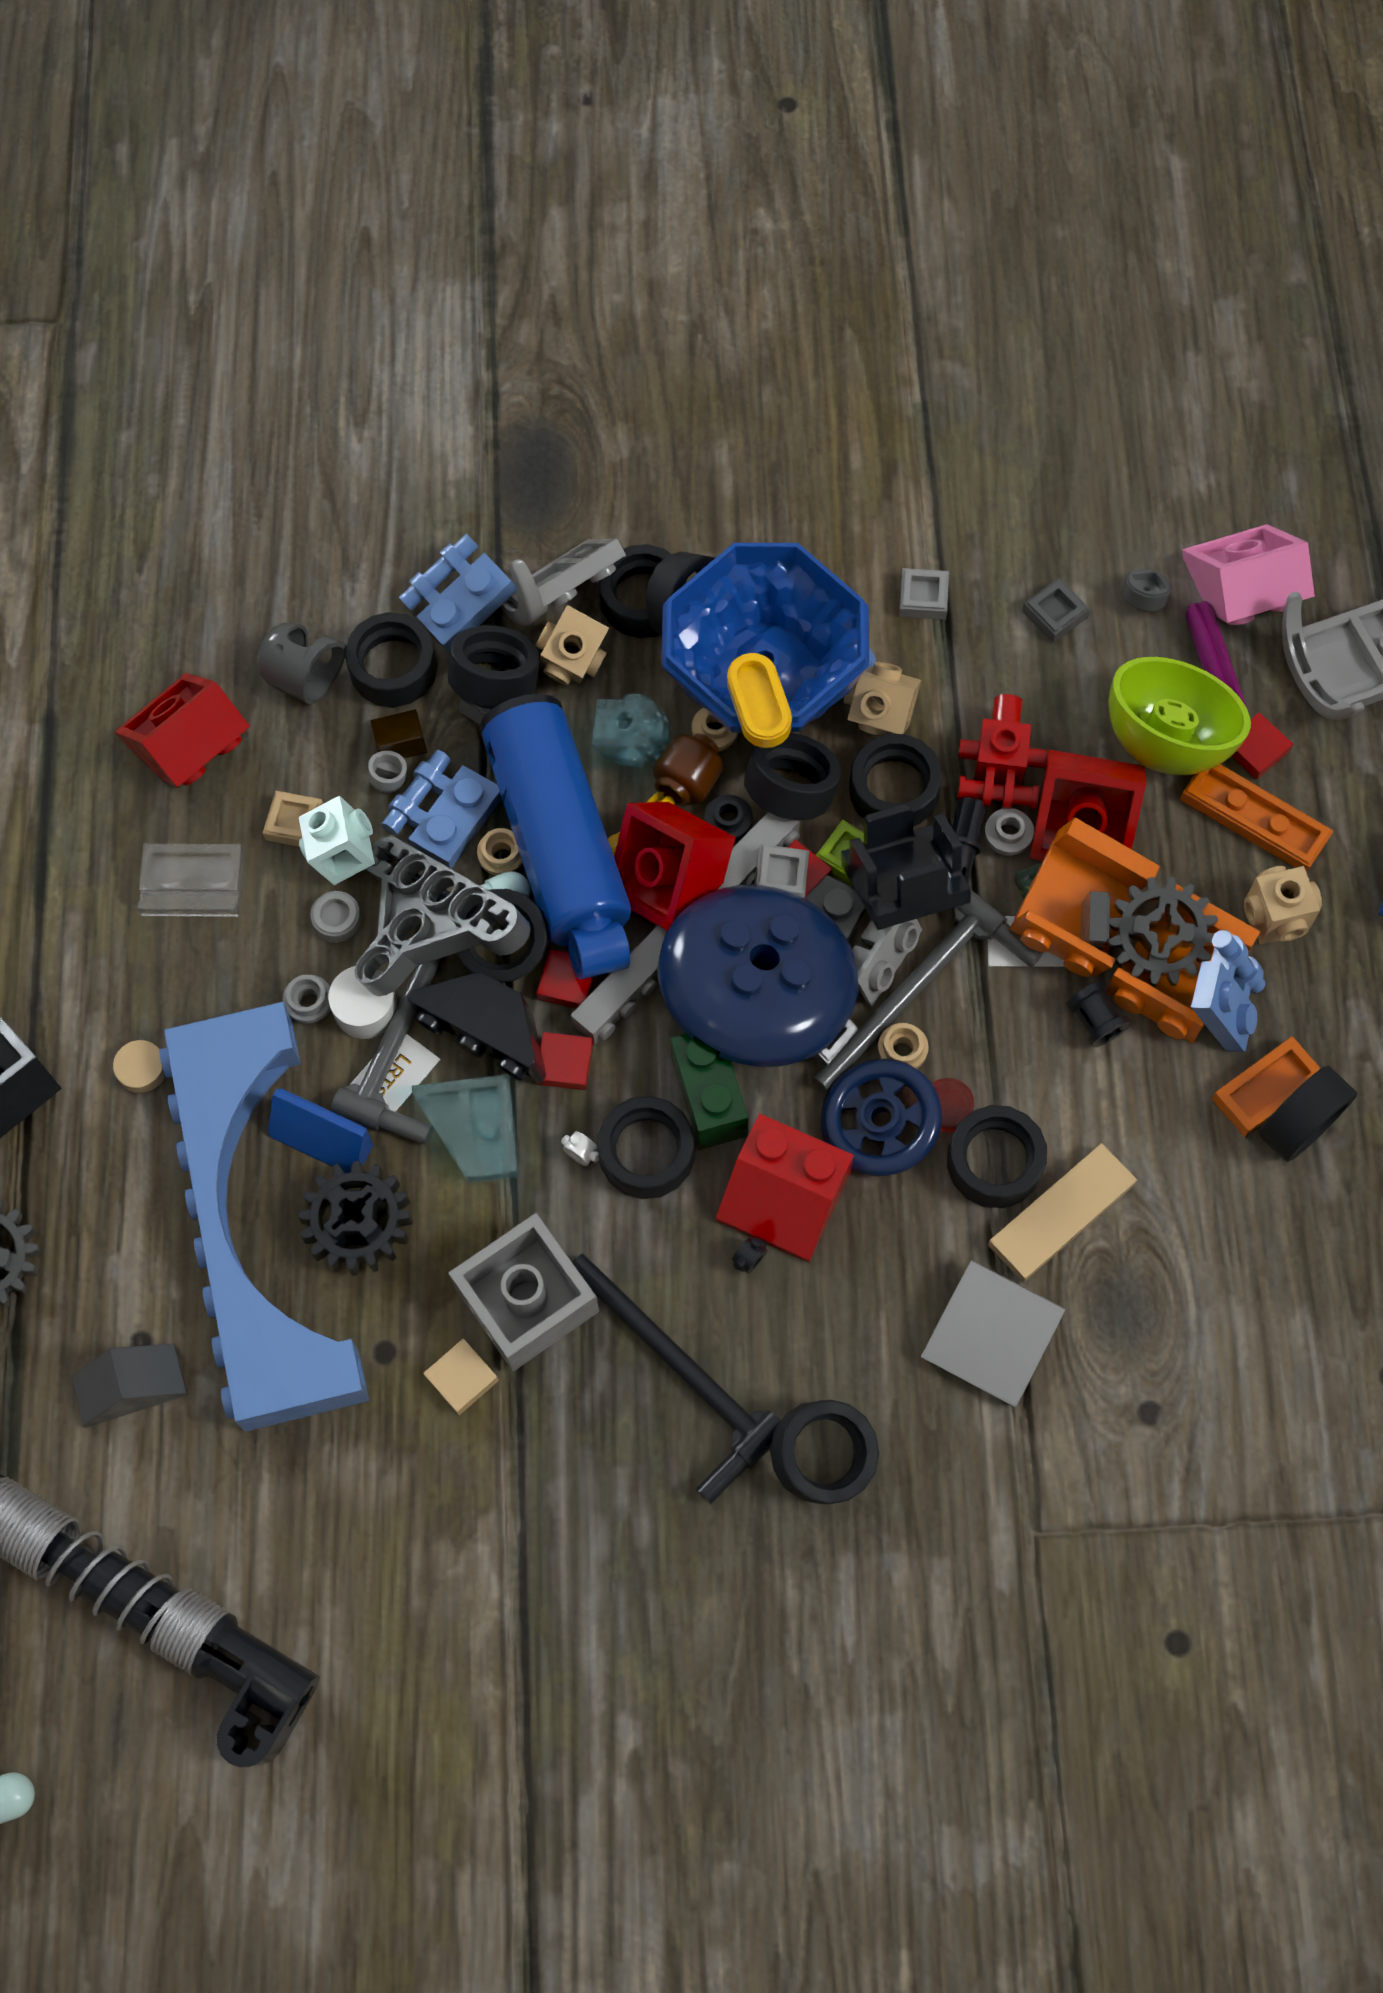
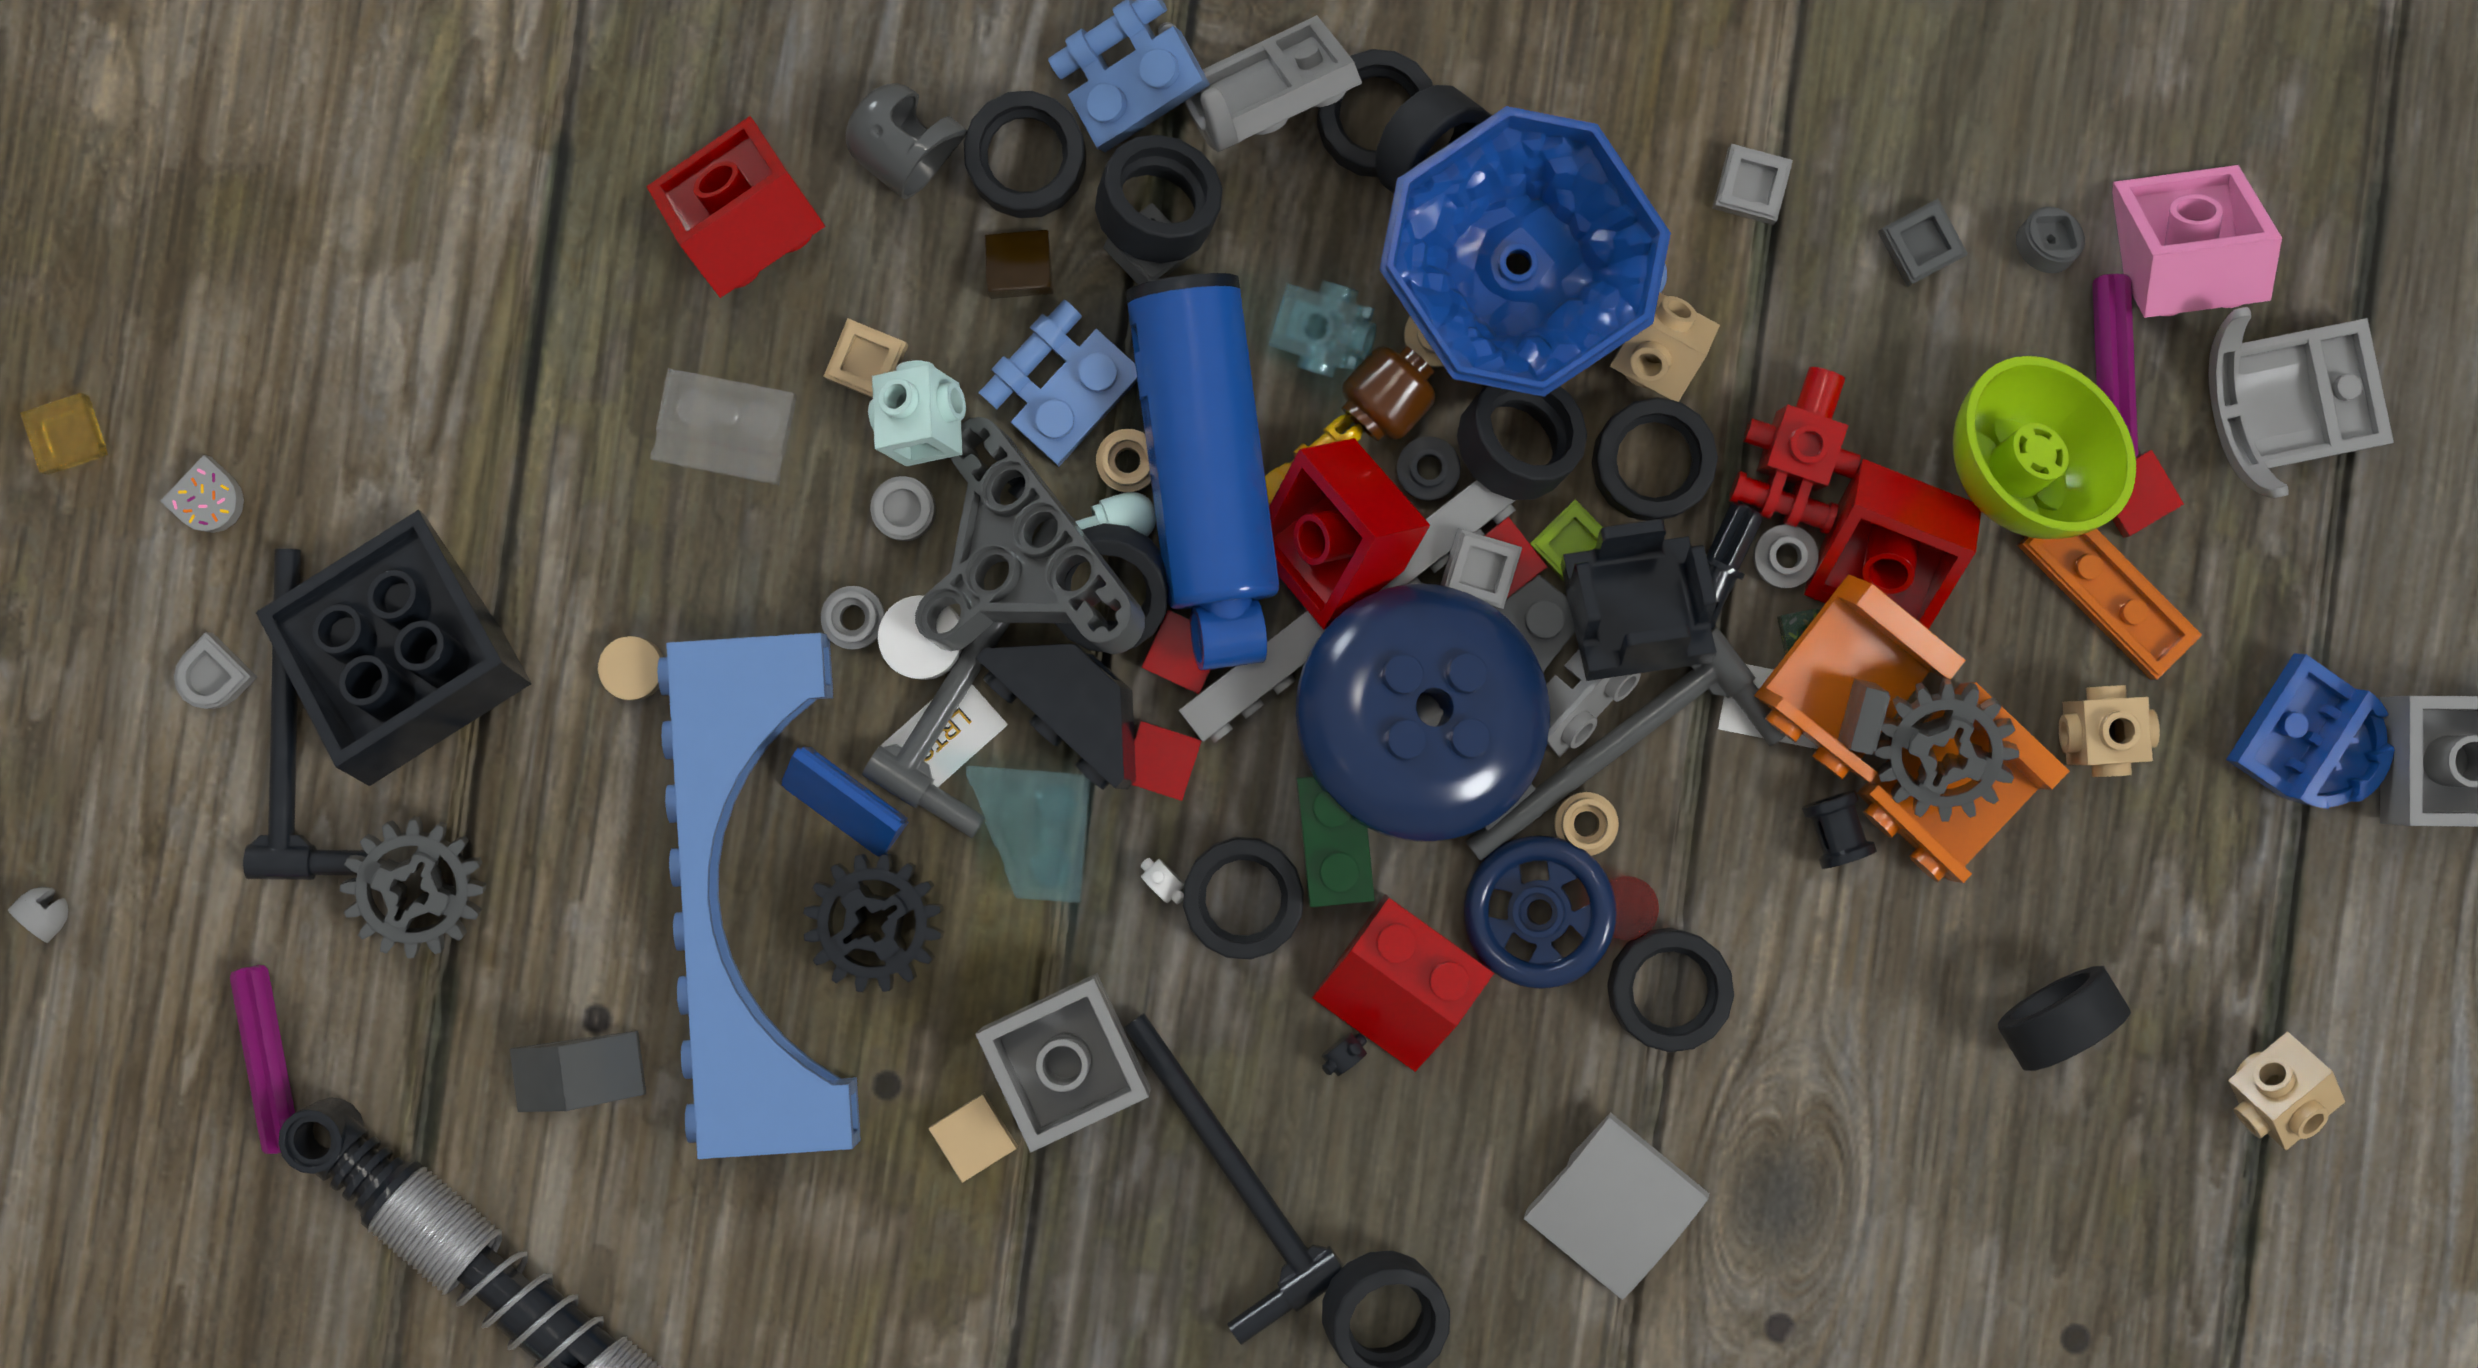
camera: 10 degrees right, 20 degrees up
light grey hinge [367,750,407,793] -> none
tan brick [535,605,609,685] -> none
yellow tile [727,653,792,748] -> none
tan tile [988,1143,1137,1283] -> none
medium blue plate [1191,930,1265,1052] -> none
orange tile [1212,1036,1321,1138] -> none

